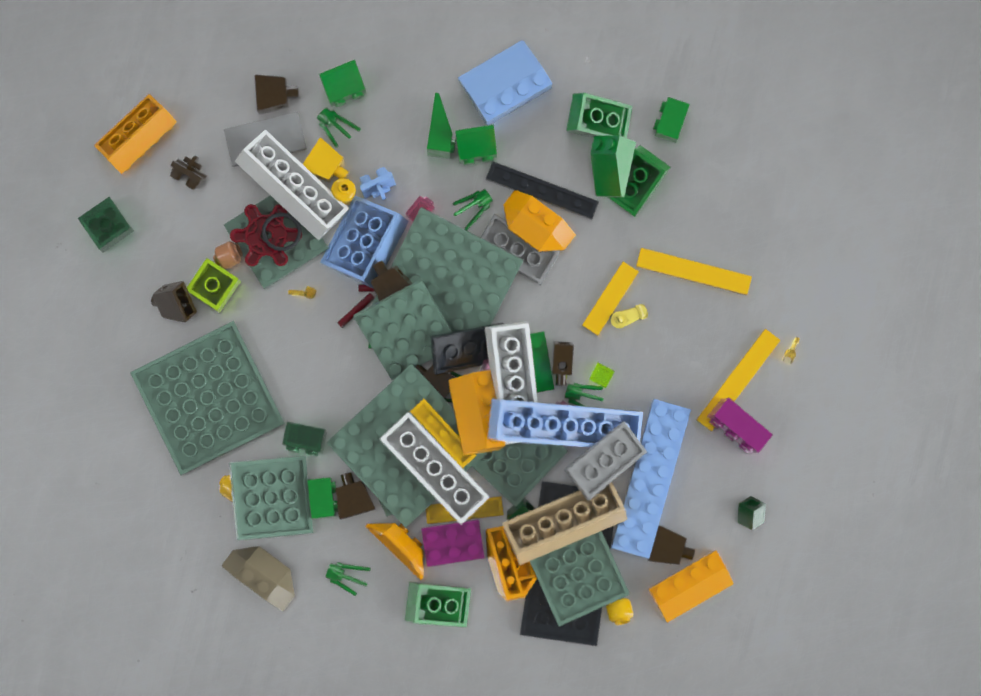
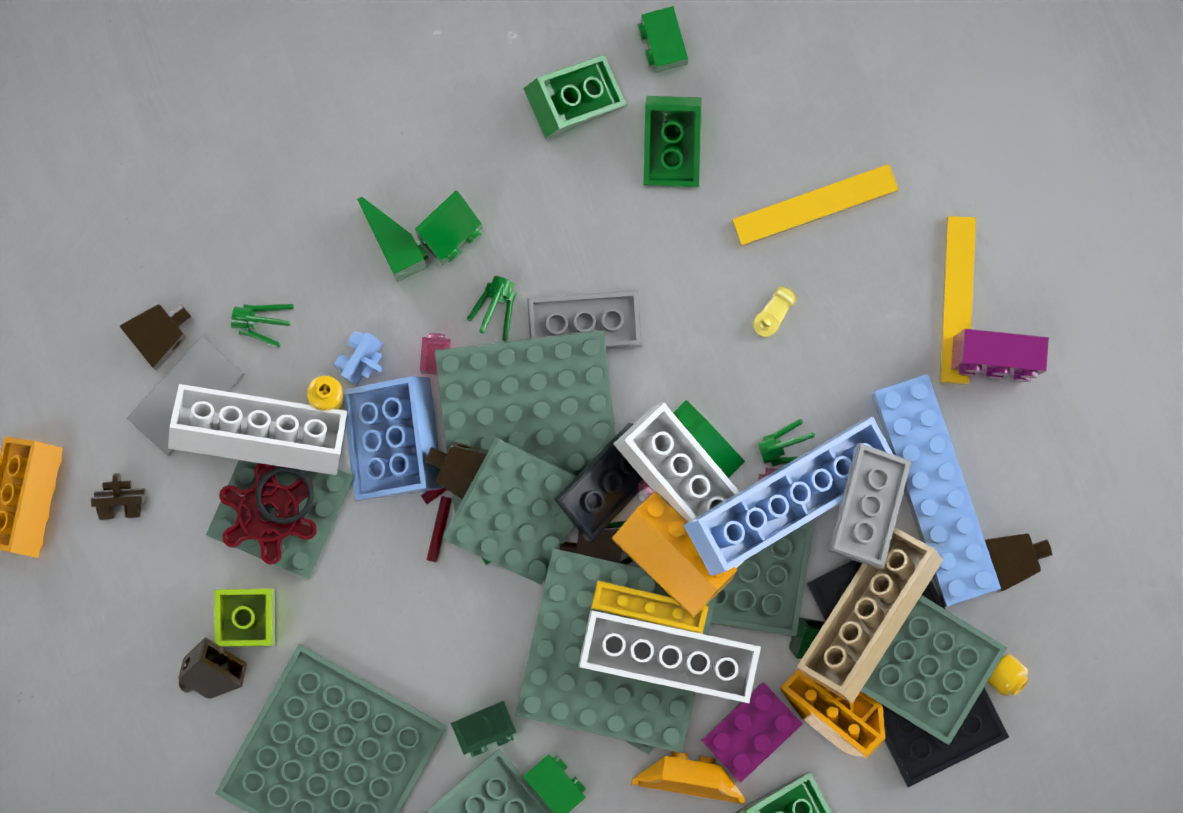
camera: 30 degrees left, 0 degrees up
clear green brick [78,197,134,252] -> none
nougat head [213,241,243,269] -> none
clear yellow hand [288,286,317,299] -> none
yellow torso [303,138,349,183] -> none
green slope [319,59,366,107] -> none
dark brown torso [336,472,376,520] -> none
yellow tile [425,496,504,524] -> none
light blue slope [458,40,552,126] -> none
black tile [486,161,599,220] -> none
light orange wedge [503,190,576,252] -> none
dark brown torso [552,341,574,386] -> none
yellow tile [582,262,639,336] -> none
clear neon green tile [589,363,615,389] -> none
green slope [590,135,636,197] -> none
light orange slope [648,550,734,623] -> none
dark green panel [738,496,766,531] -> none
clear yellow hand [783,337,800,364] -> none

